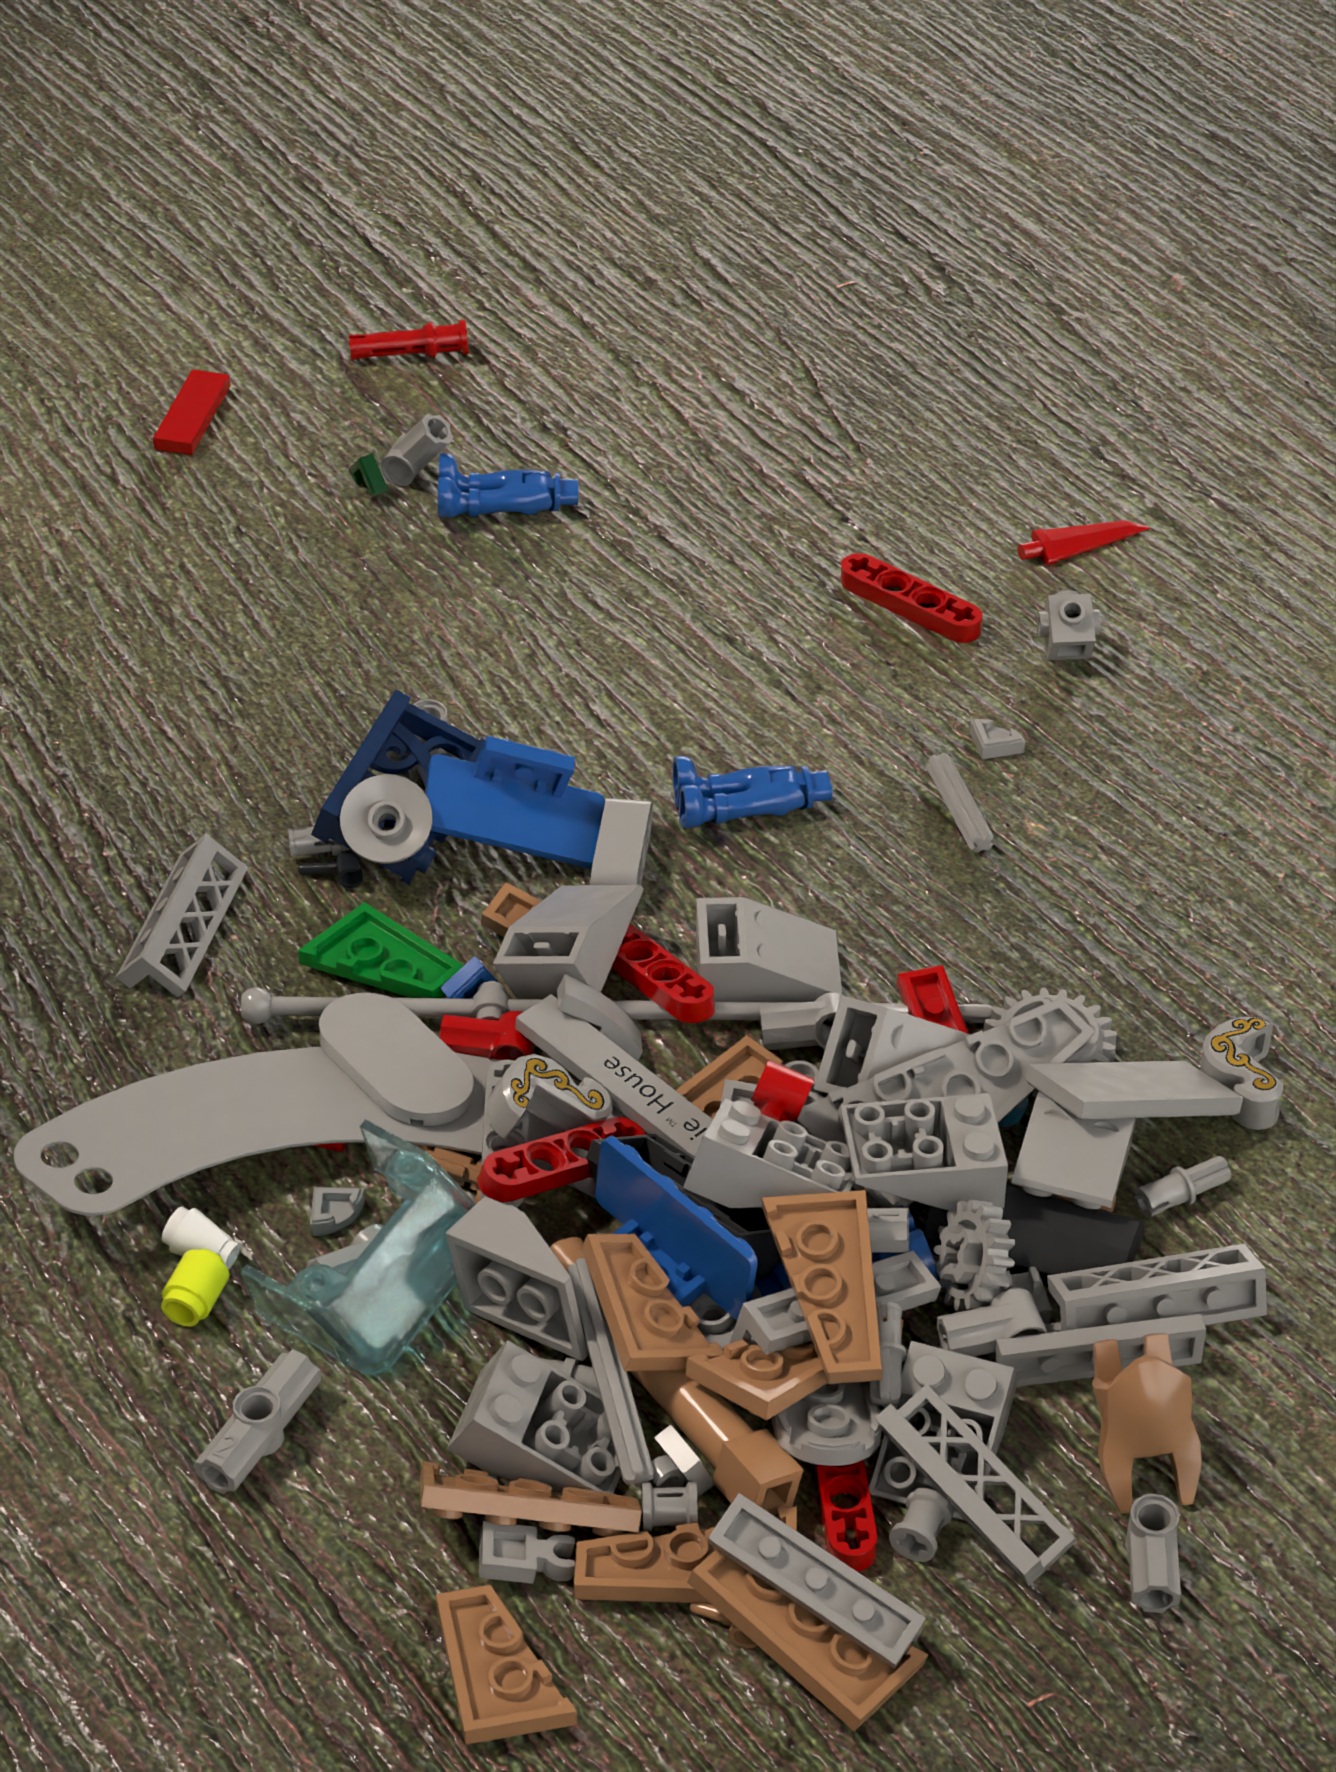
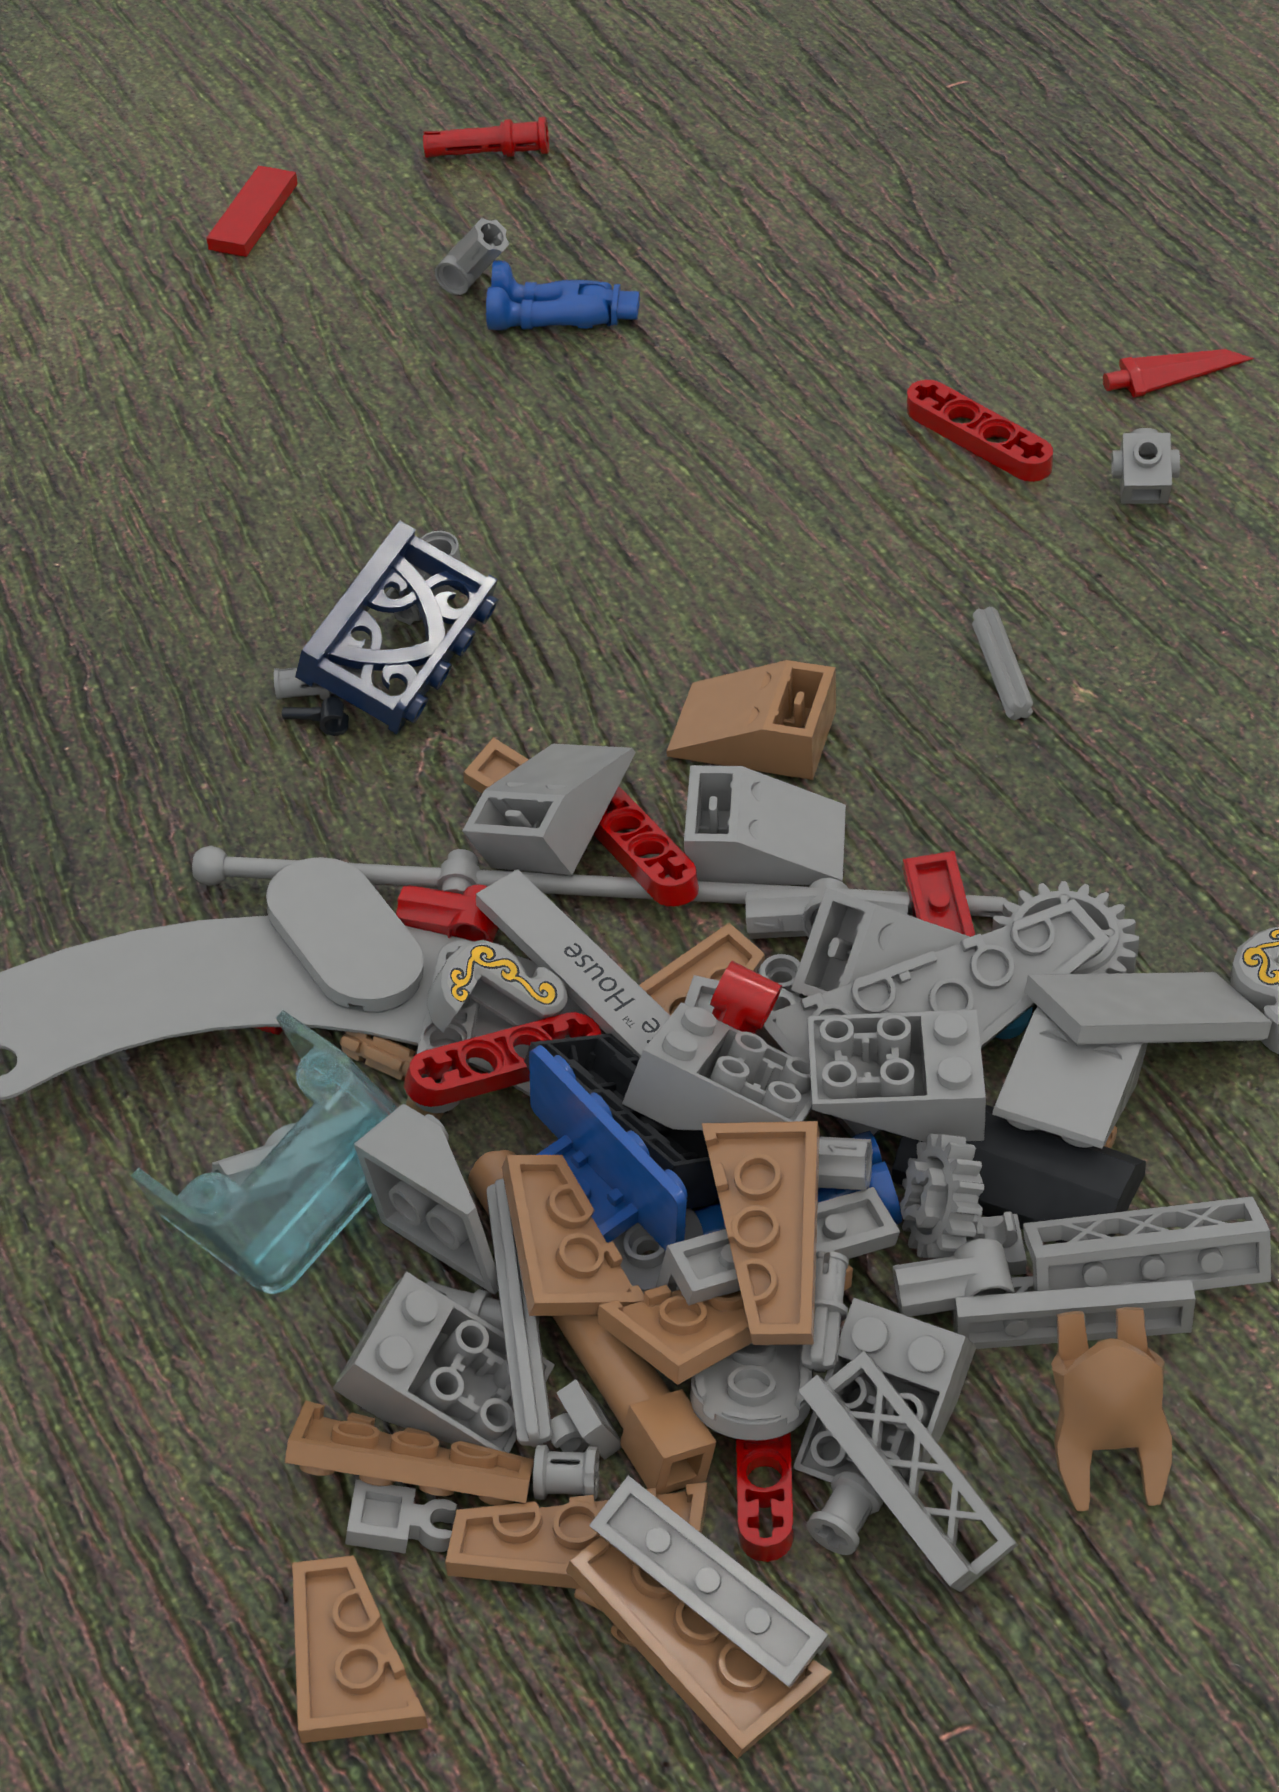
camera: 10 degrees right, 5 degrees up
light grey fence [116,834,248,997] -> none
neon yellow brick [161,1249,229,1327] -> none
white cone [162,1206,241,1270] -> none
light grey piece [195,1349,321,1494] -> none
green wing [298,902,464,998] -> none
light grey tile [310,1187,365,1236] -> none
light grey dish [340,774,433,864] -> none
dark green tile [349,453,389,497] -> none
blue bracket [425,735,605,869] -> none
blue tile [440,956,499,999] -> none
light grey slope [557,974,642,1061] -> none
light grey beam [590,798,653,885] -> none
blue piece [672,755,832,829] -> none
light grey tile [969,719,1025,759] -> none
light grey piece [1125,1494,1181,1613] -> none
light grey axle [1134,1156,1232,1218] -> none
none -> medium nougat slope [666,660,836,780]

